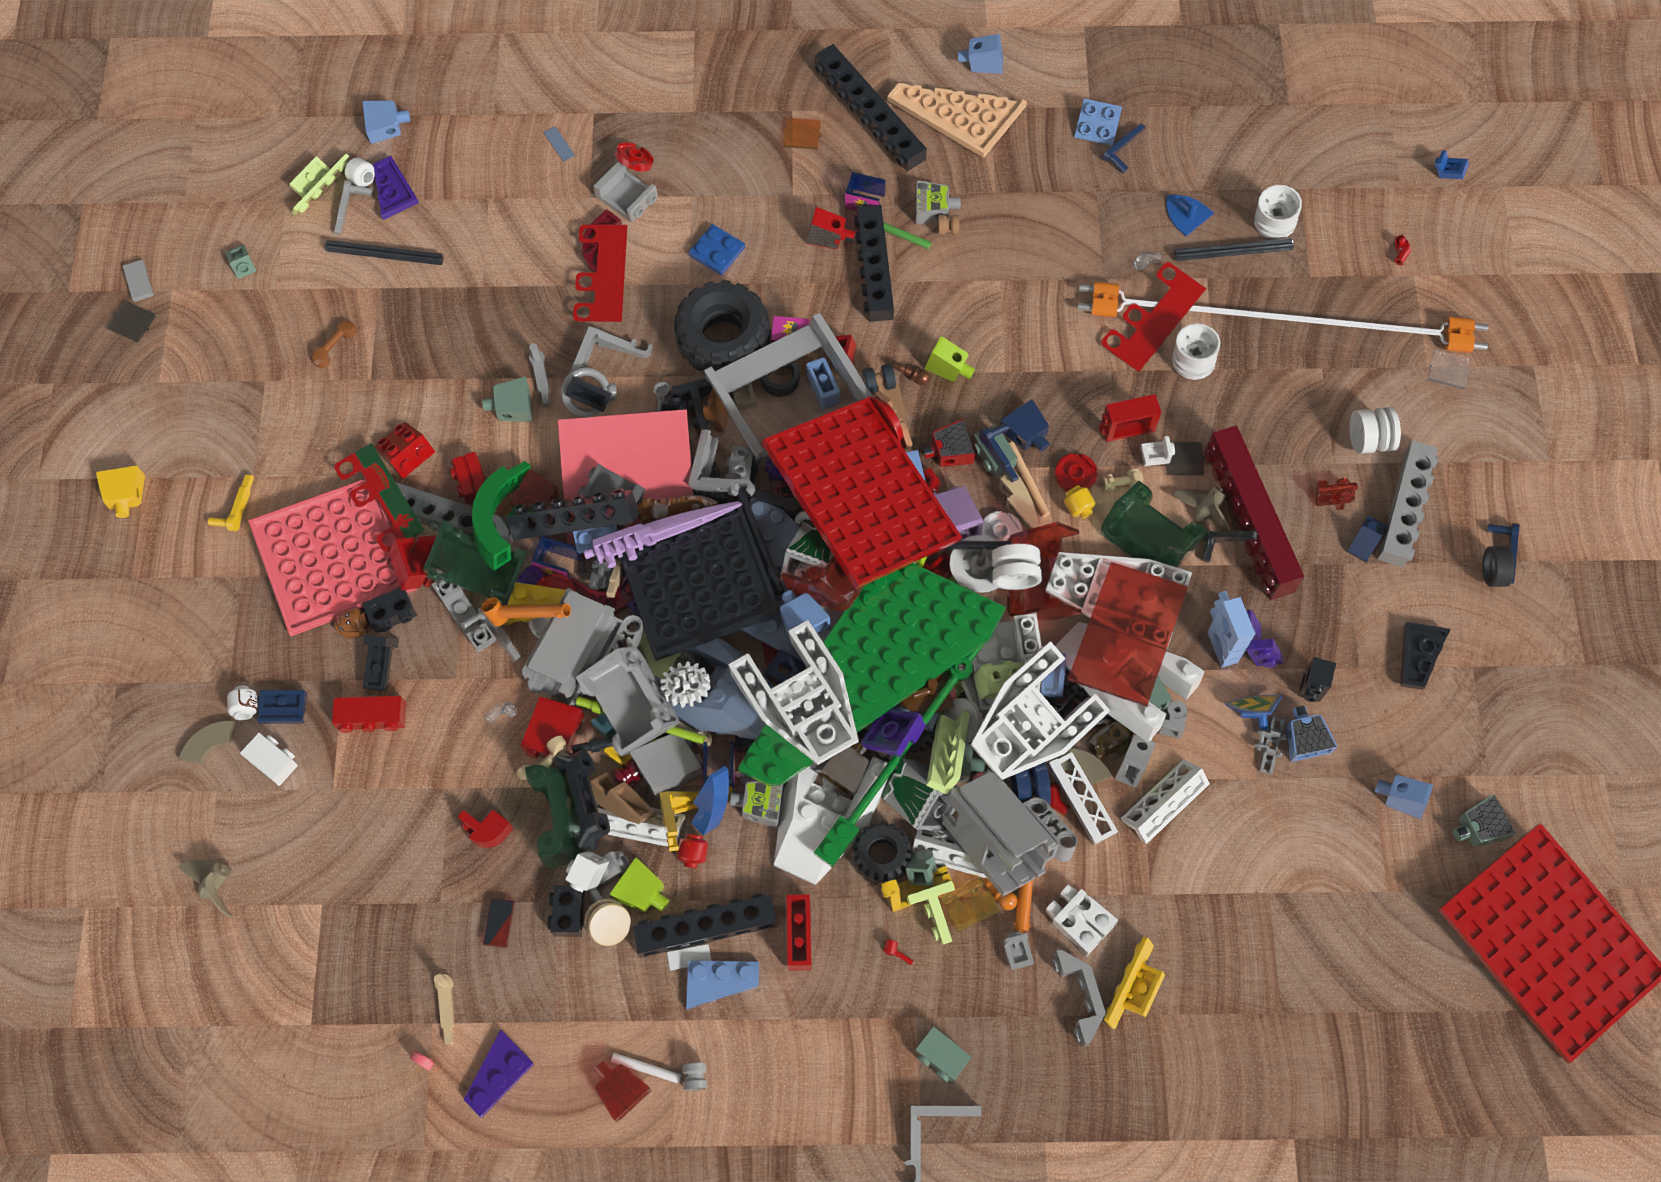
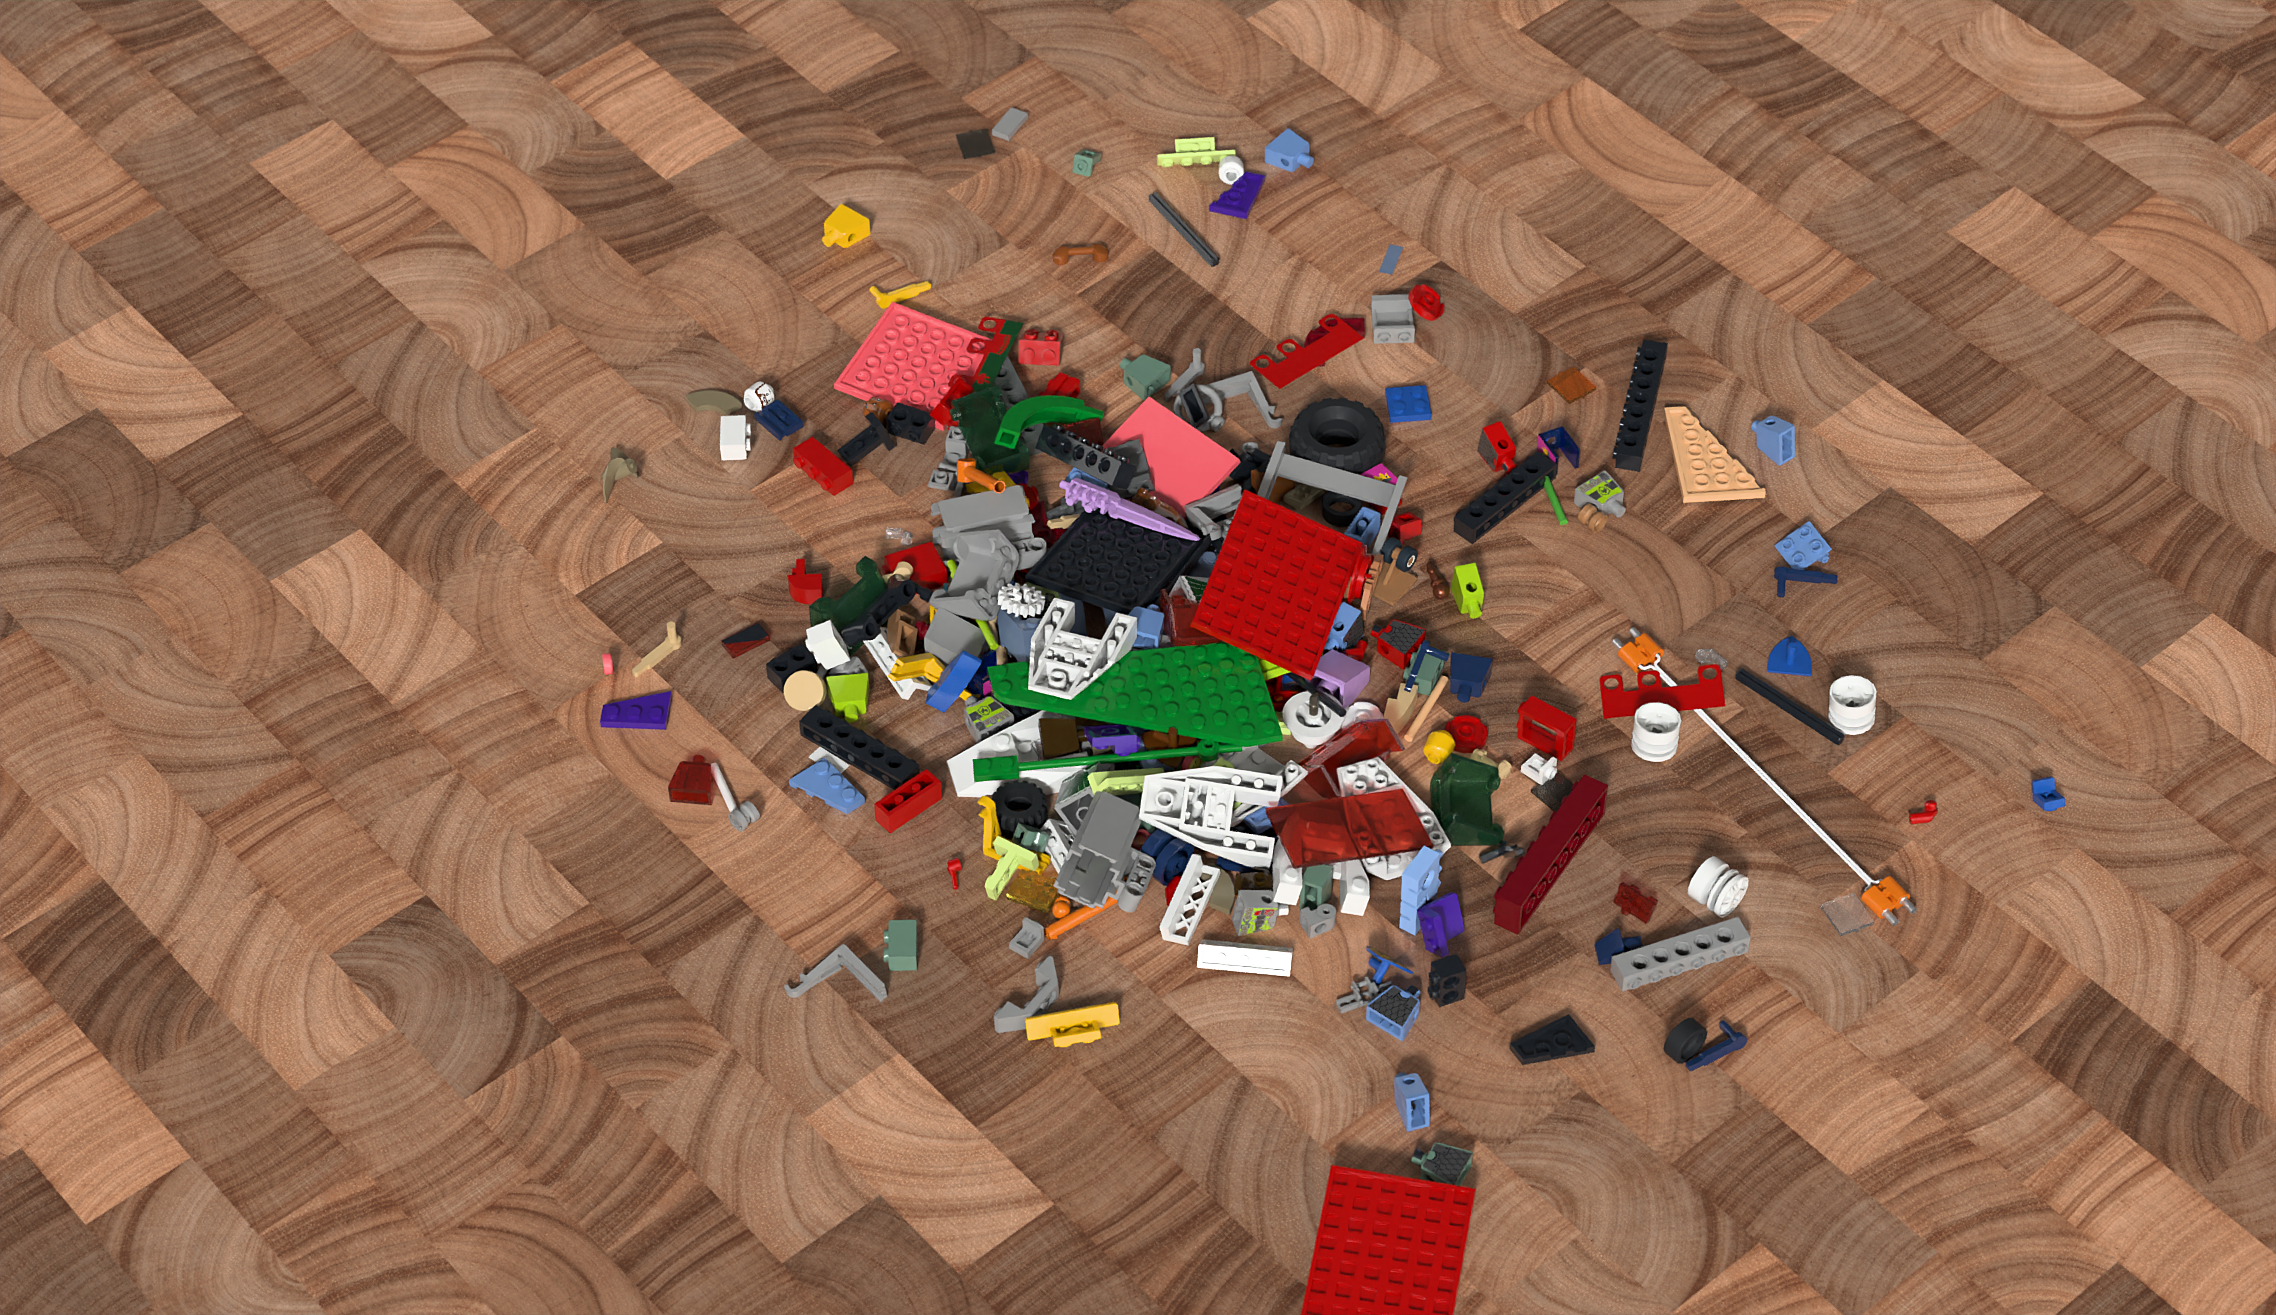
camera: 50 degrees right, 20 degrees down
light grey piece [334,180,373,235] -> none
clear blue piece [531,536,581,580] -> none
red head [677,834,708,868] -> none
white wheel [991,544,1042,590] -> none
white hips [1046,885,1118,957] -> none
dark tan piece [1174,486,1231,531] -> none

